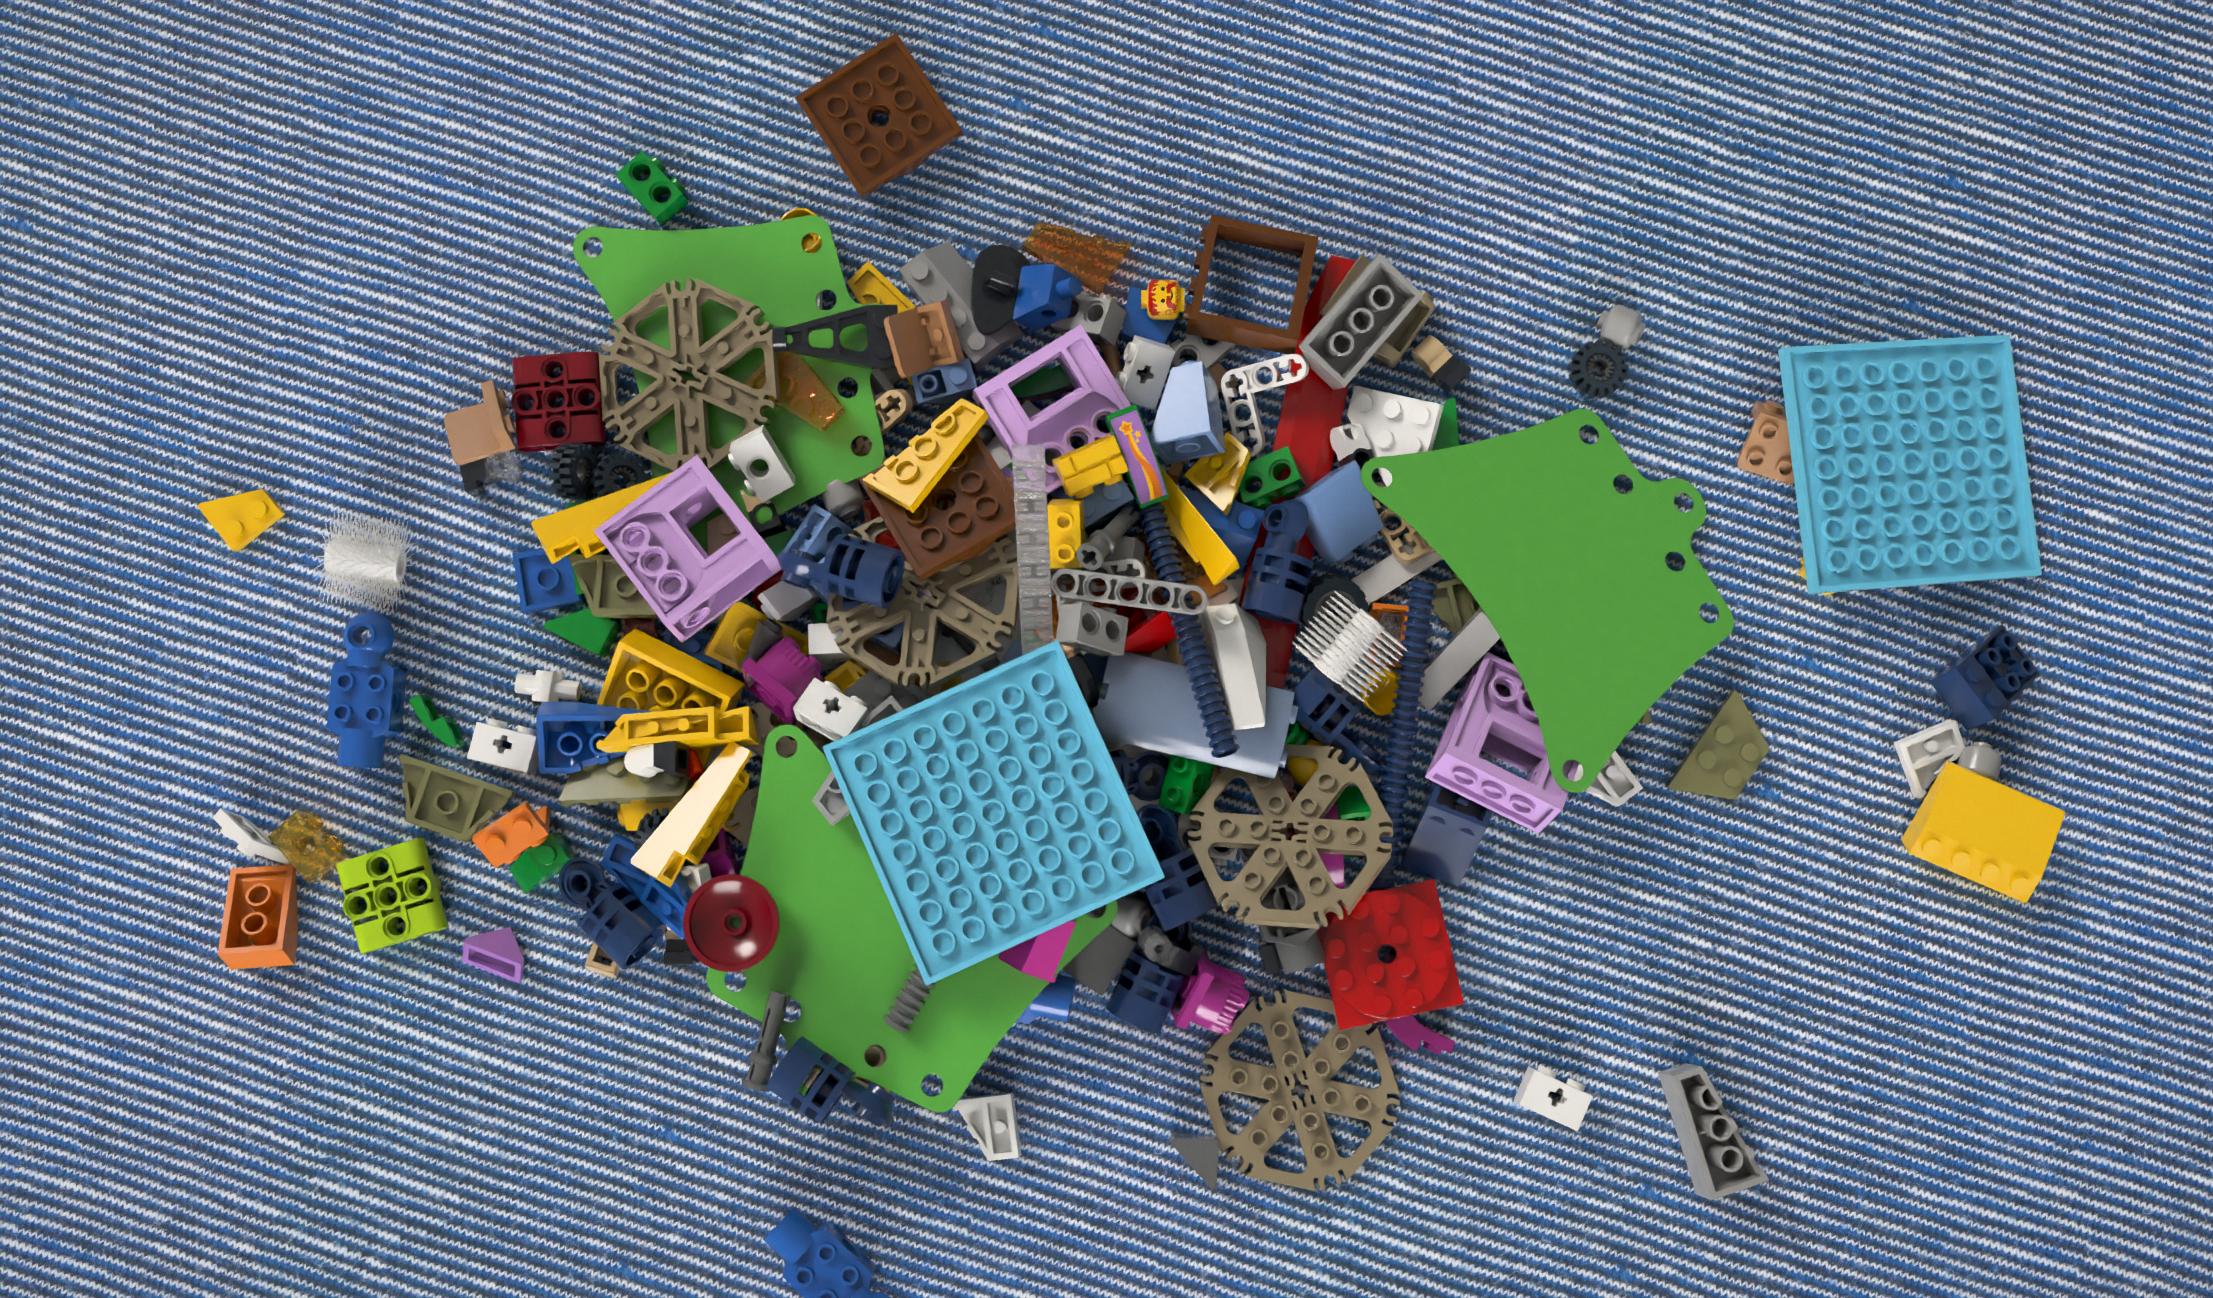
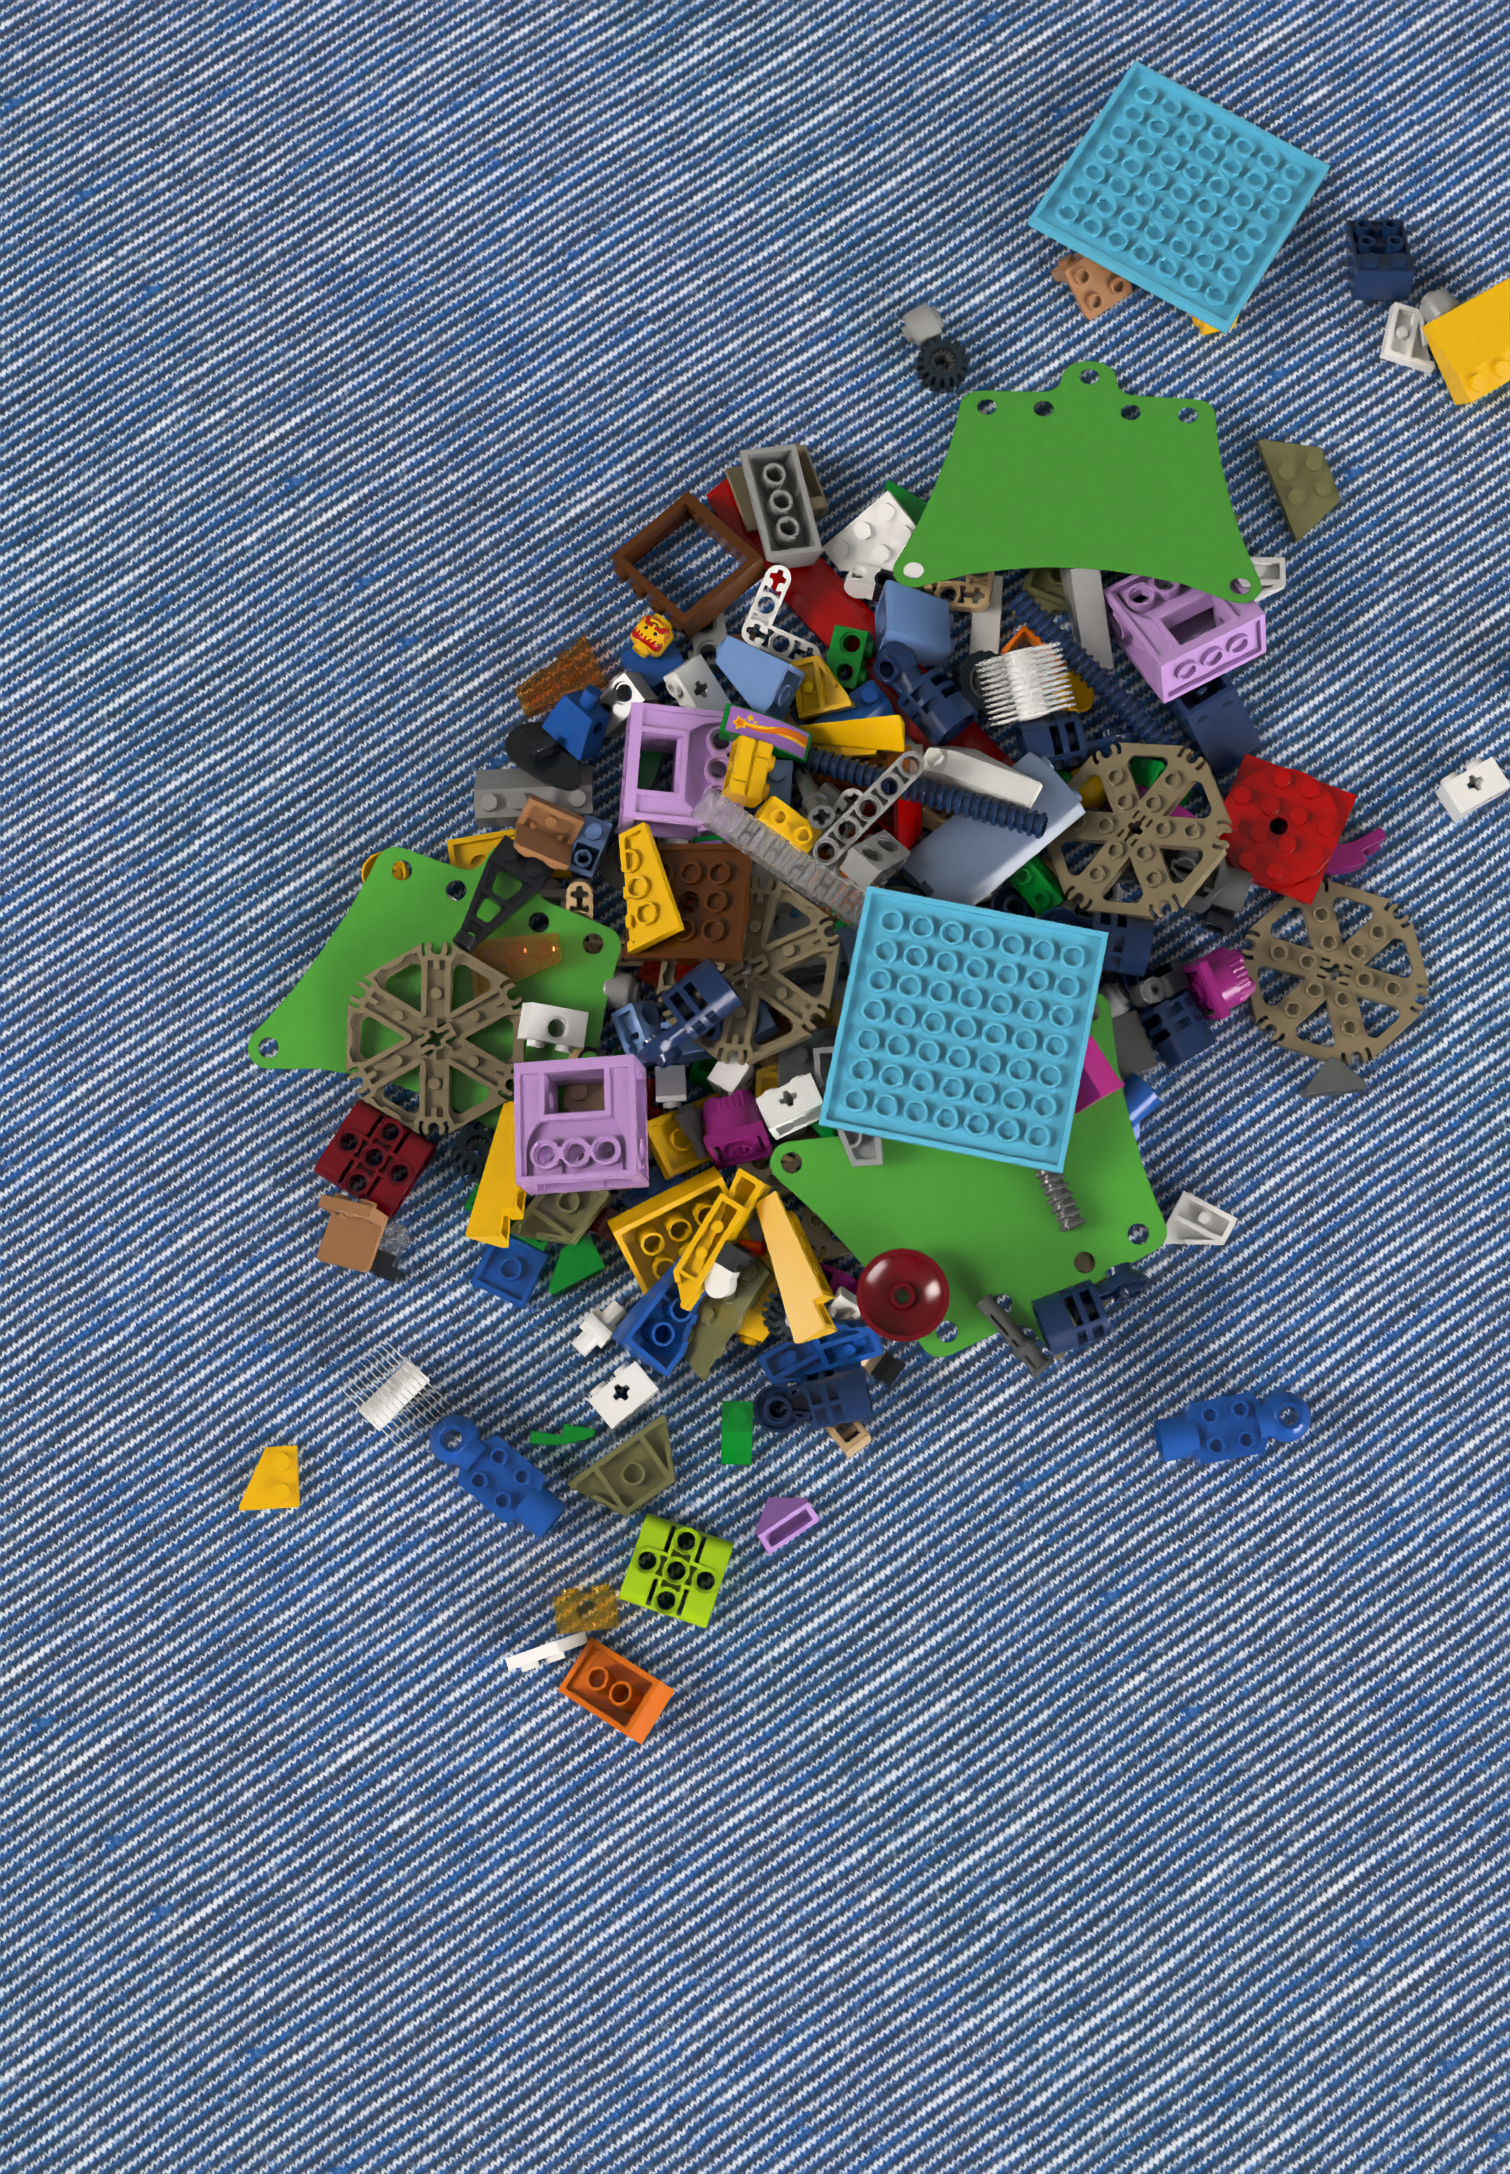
camera: 55 degrees left, 5 degrees down
orange bracket [472,801,550,868] -> none
black bush [549,444,601,499] -> none
green brick [615,151,688,227] -> none
reddish brown piece [795,33,963,199] -> none
leg [1411,335,1472,395] -> none

